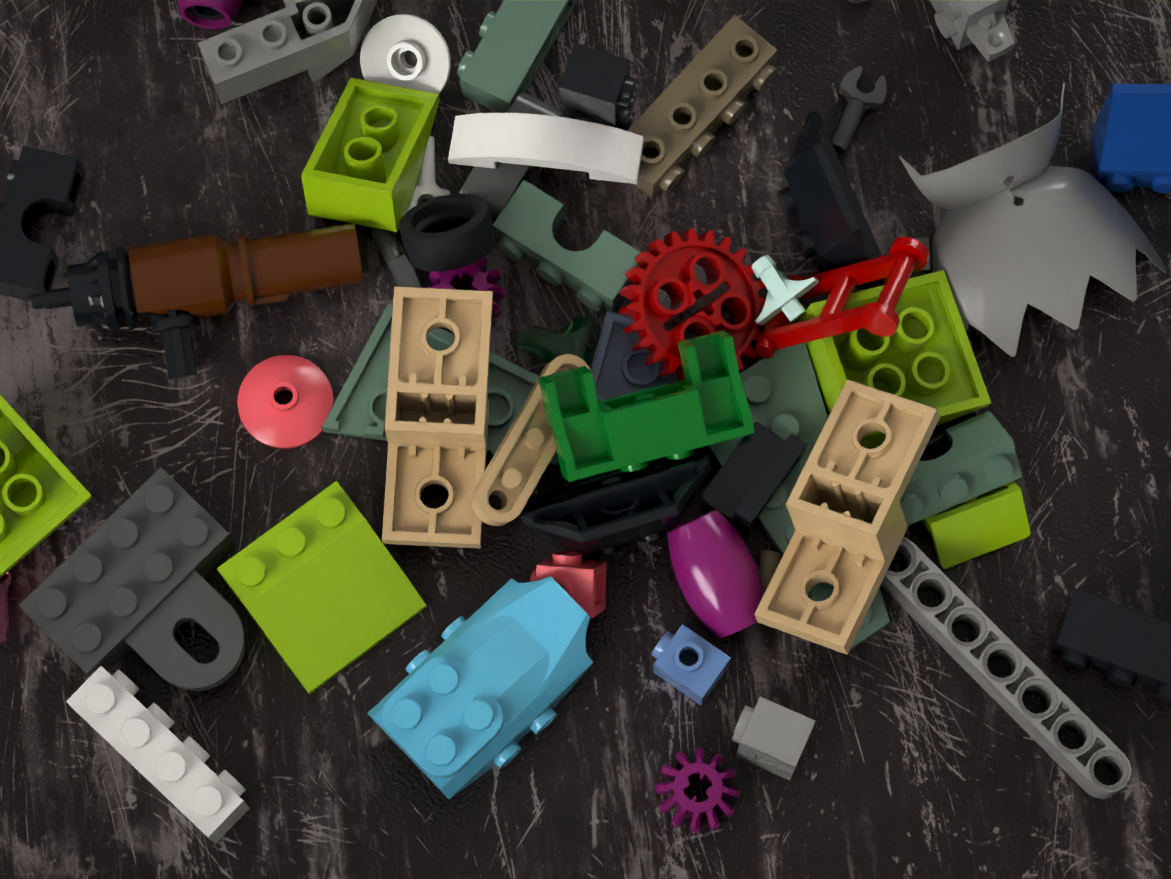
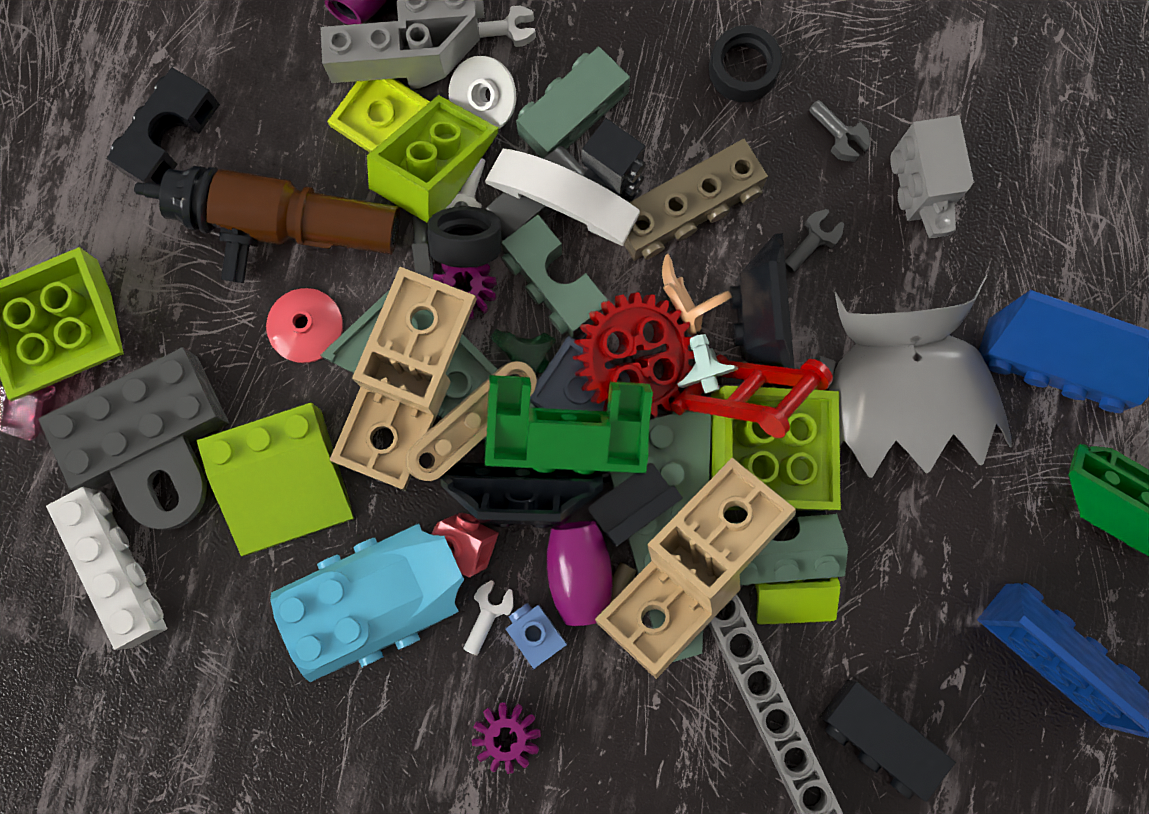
camera: 20 degrees right, 5 degrees up
light grey brick [731,696,816,781] -> none
none -> neon yellow tile [327,78,430,153]
none -> white bar [463,580,514,656]
none -> light nougat piece [662,254,732,335]

